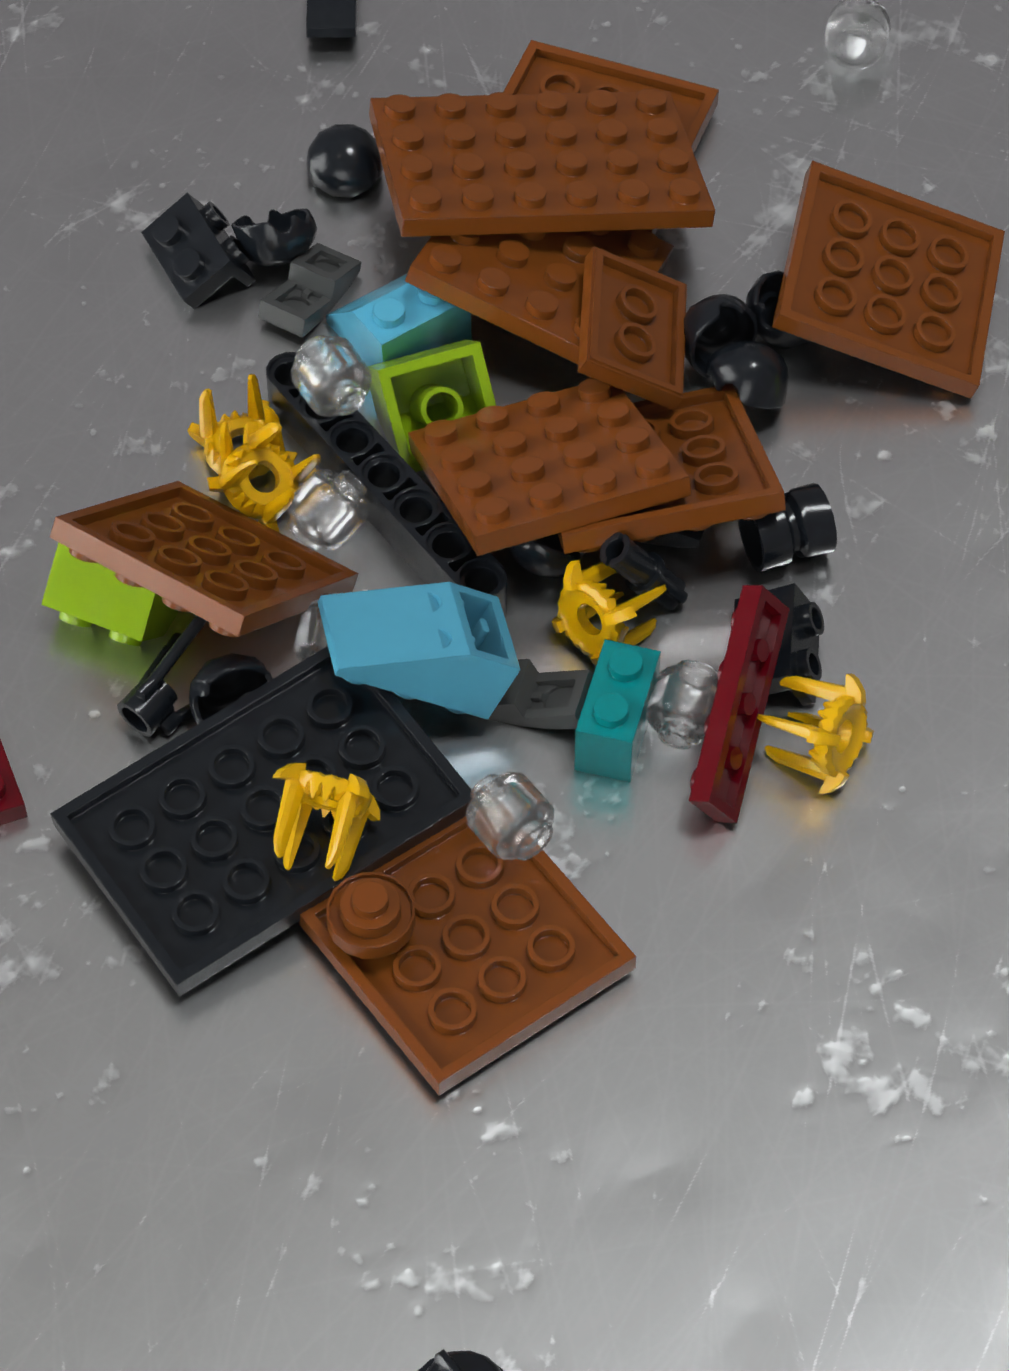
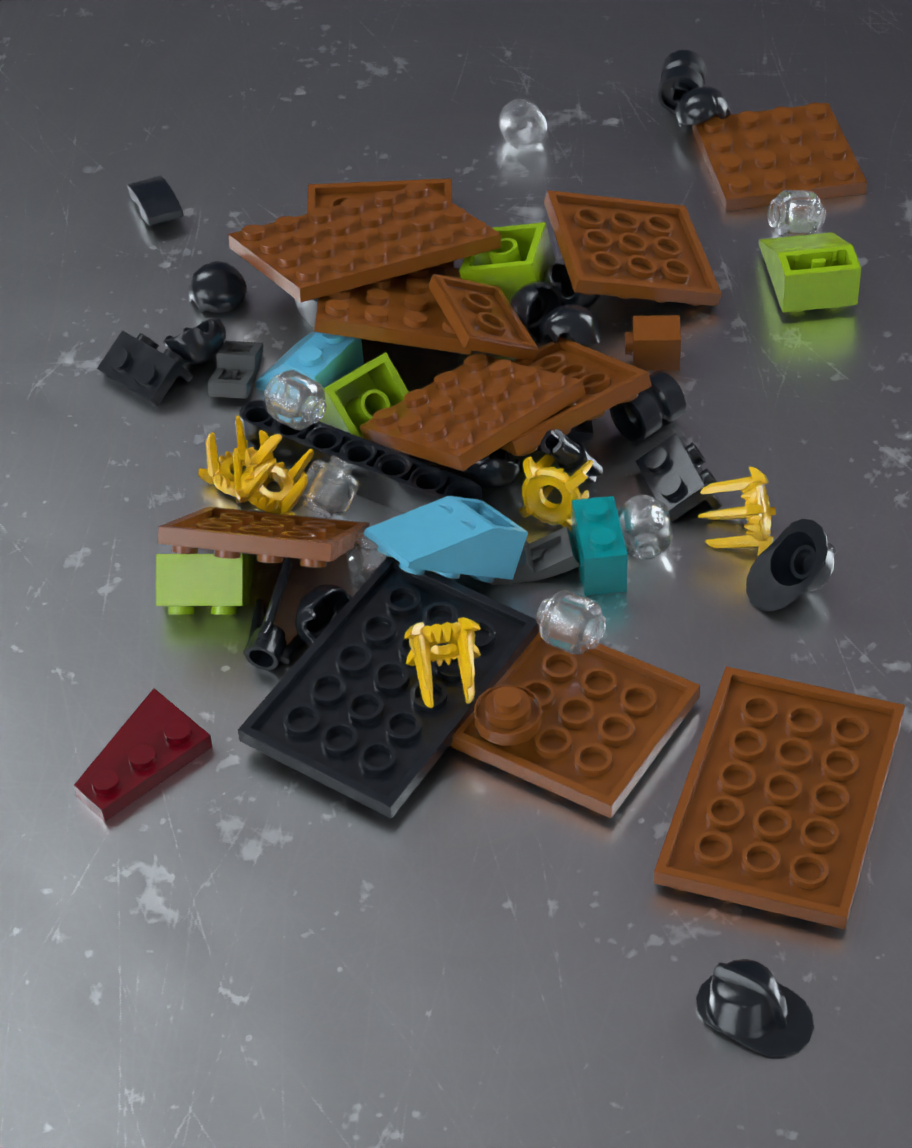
camera: 20 degrees left, 10 degrees down
dark red plate [689,585,790,823] -> none
none -> lime slope [459,222,556,302]
none -> dark orange brick [625,315,681,371]
none -> dark orange plate [654,666,905,930]
none -> black piece [746,519,837,611]

